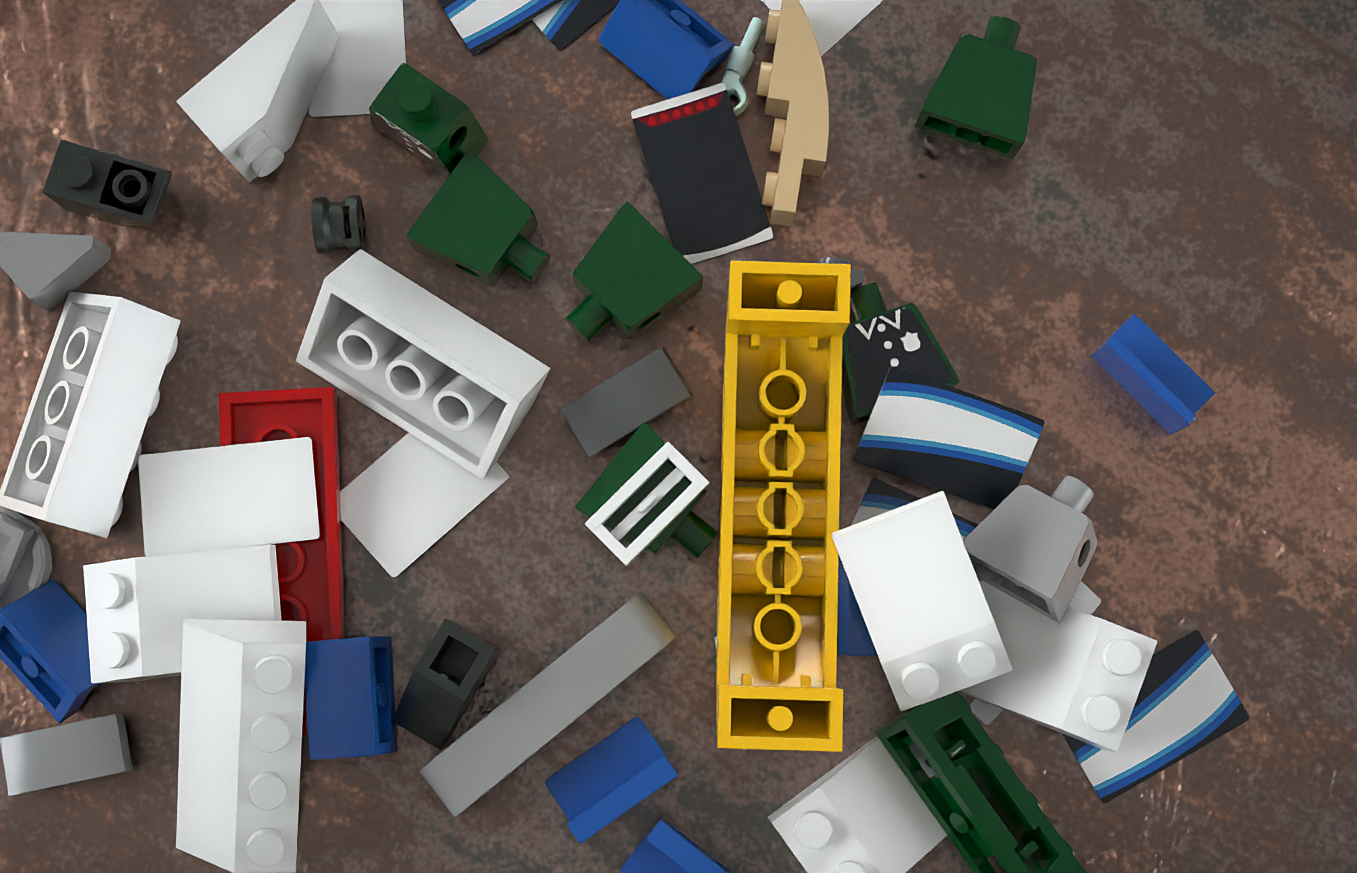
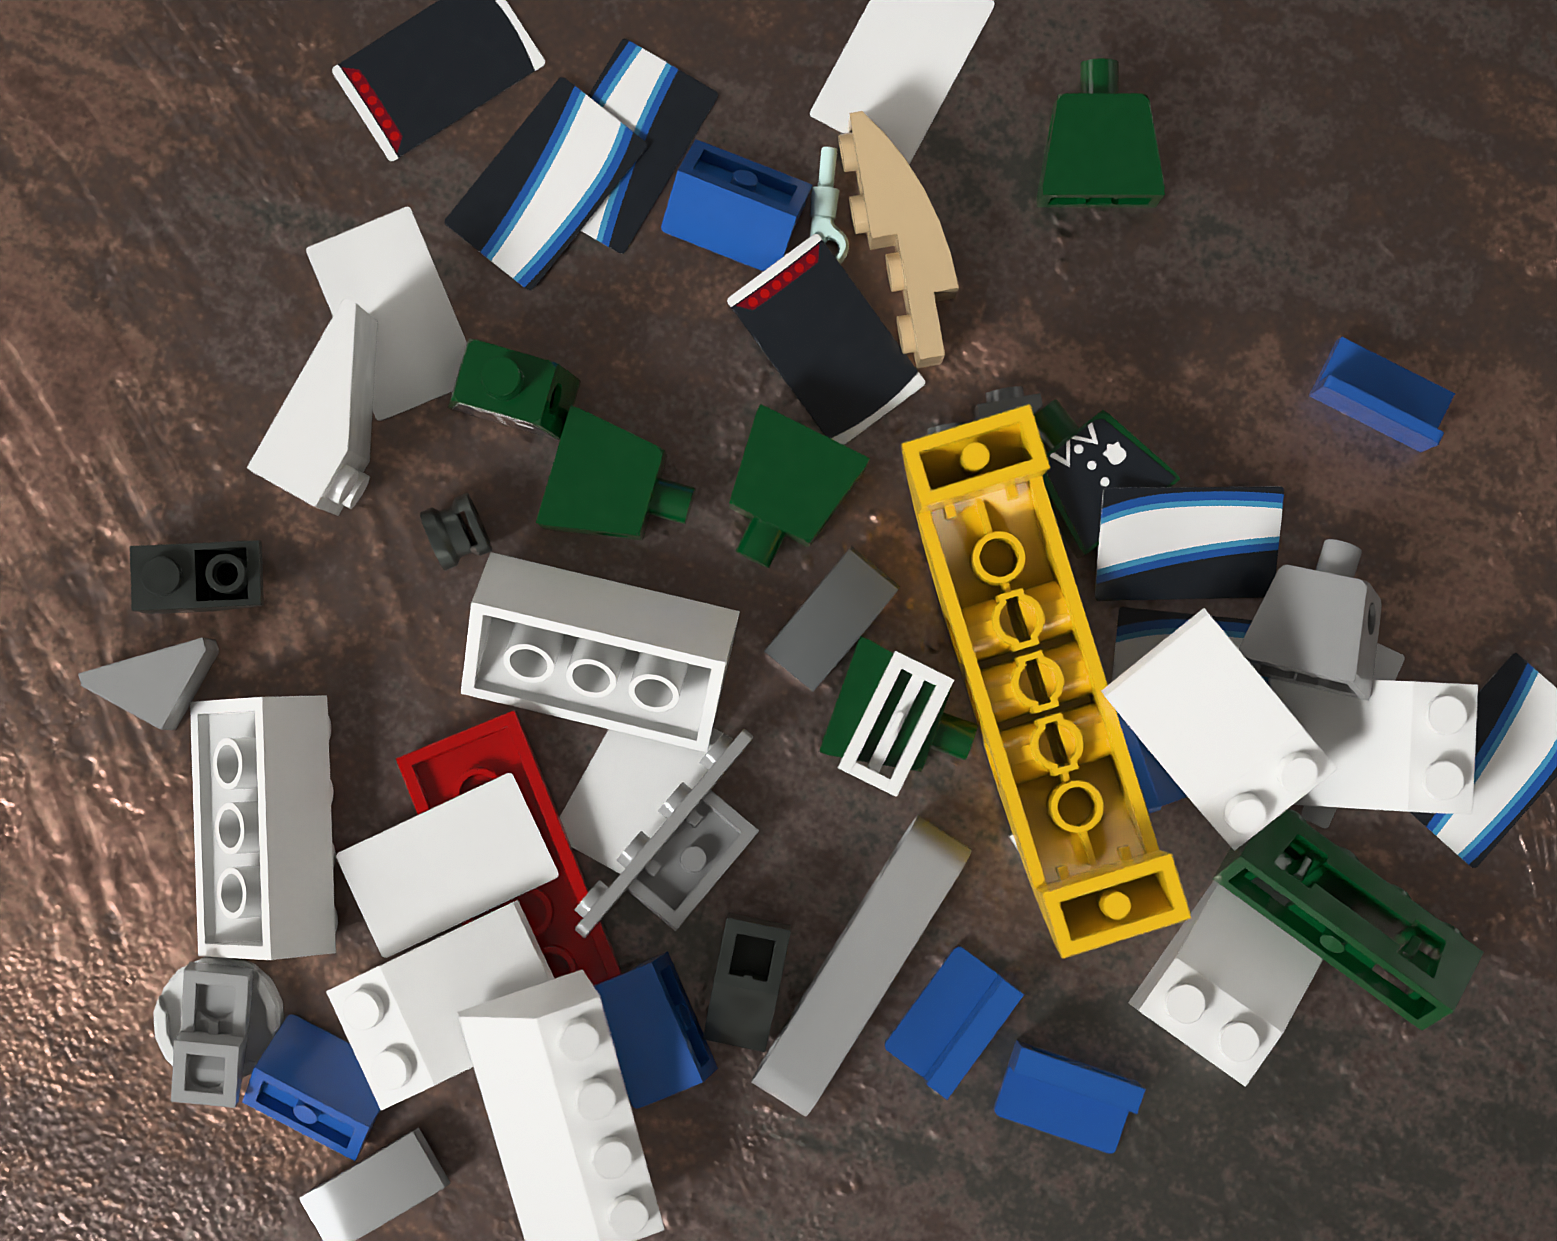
camera: 15 degrees left, 5 degrees up
none -> light grey bracket [574,729,759,938]

